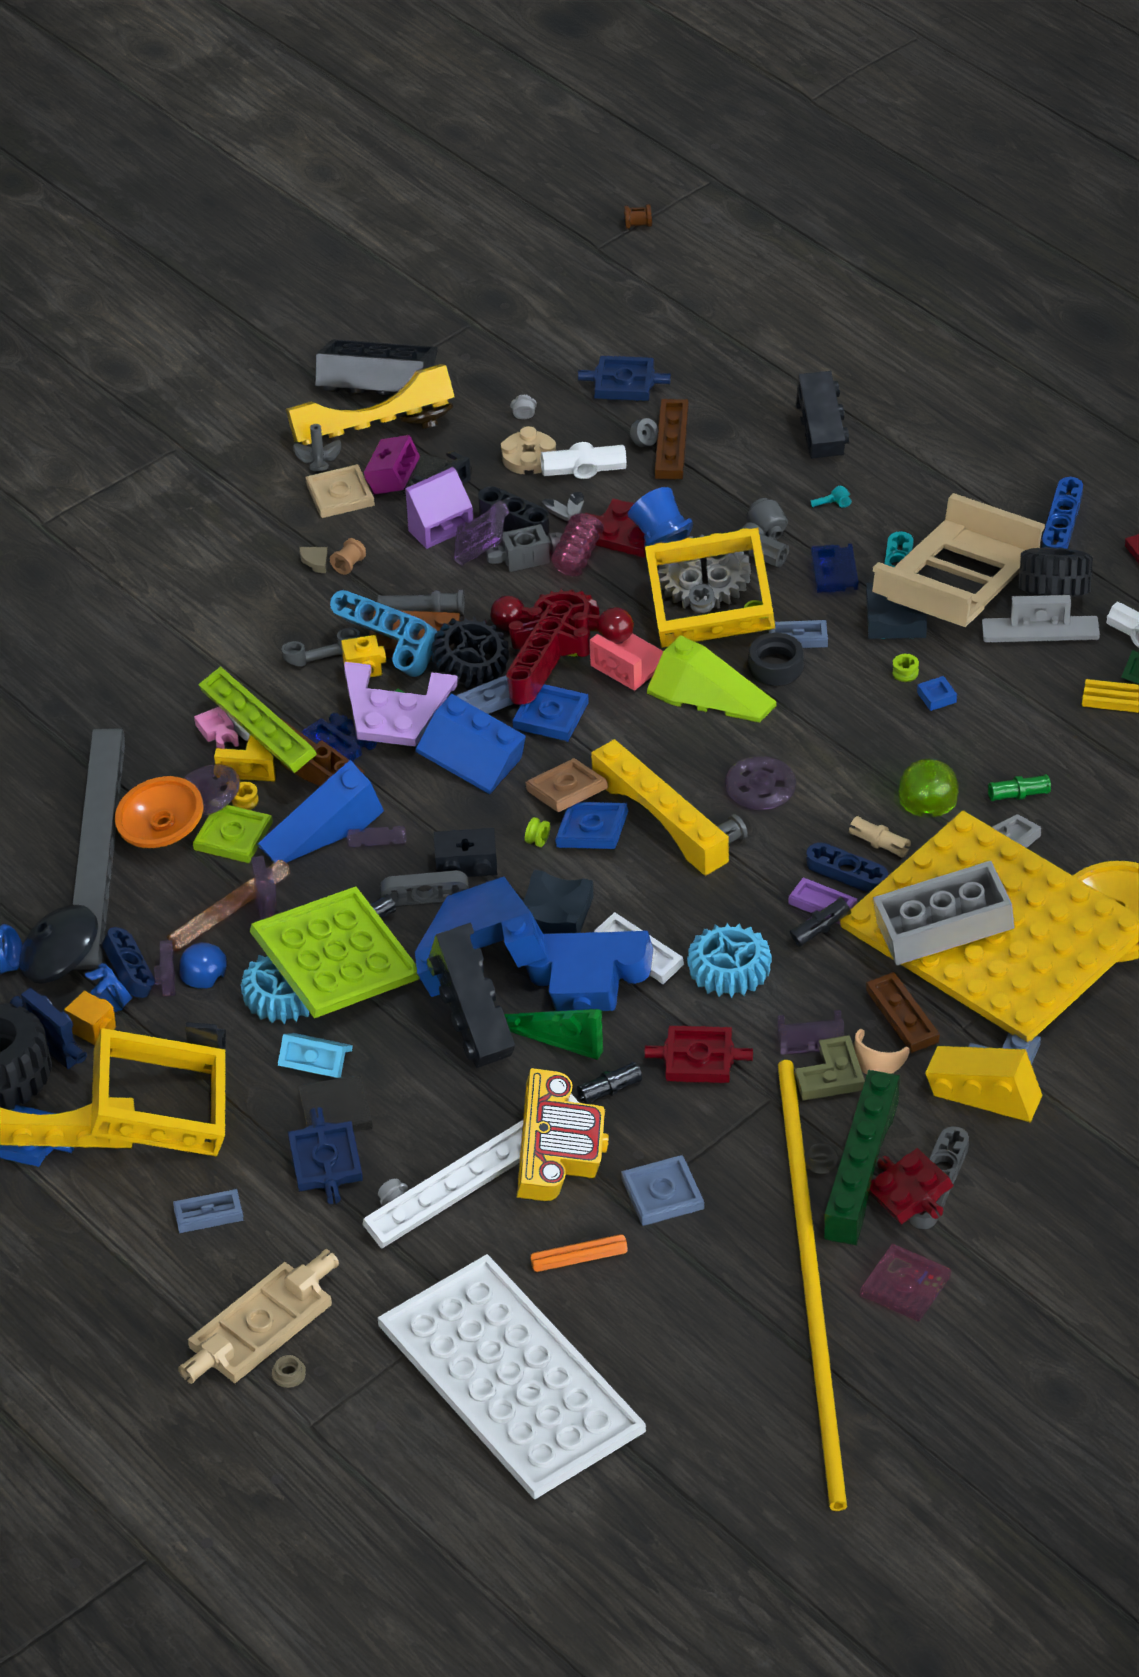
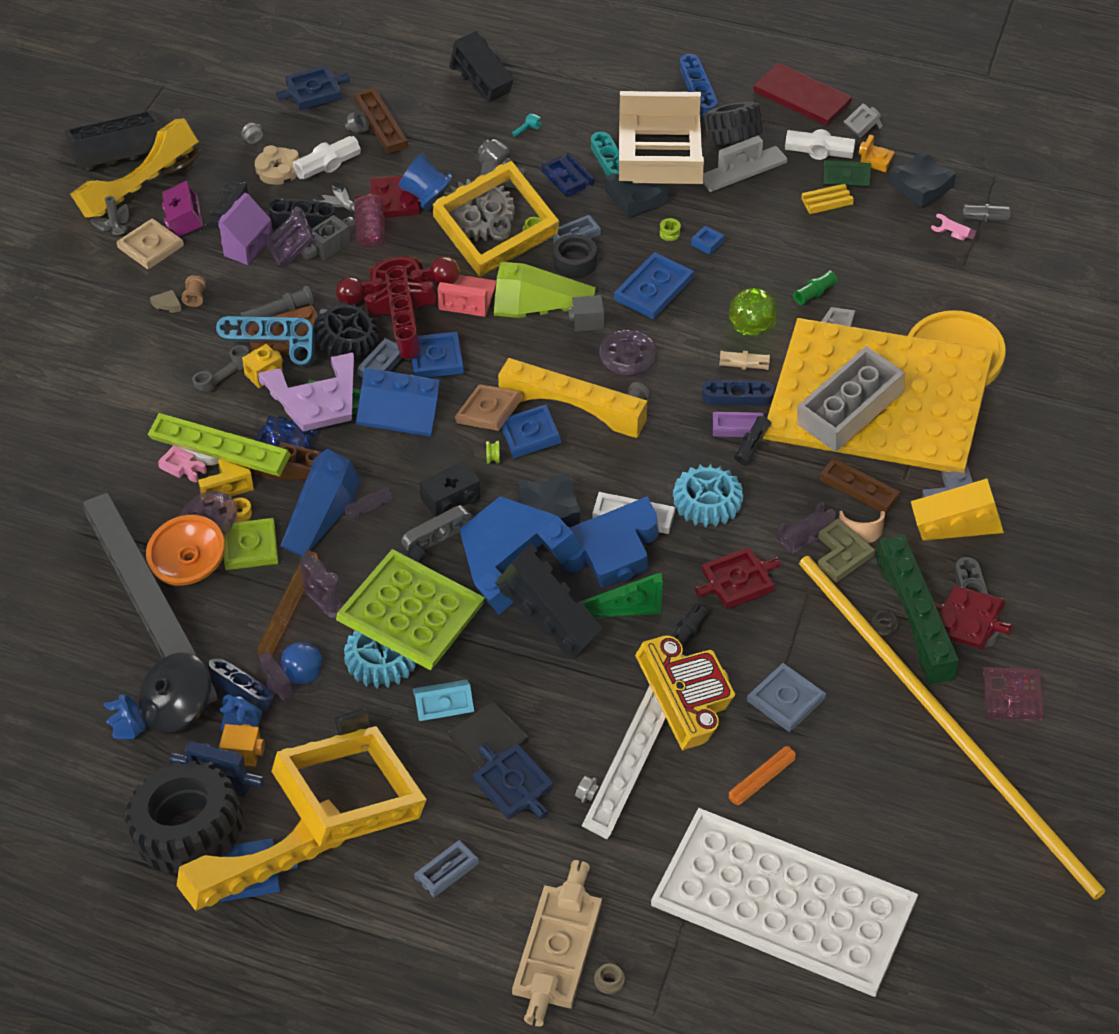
camera: 30 degrees left, 5 degrees up
none -> dark grey brick [568,295,604,331]
none -> blue plate [614,252,694,319]

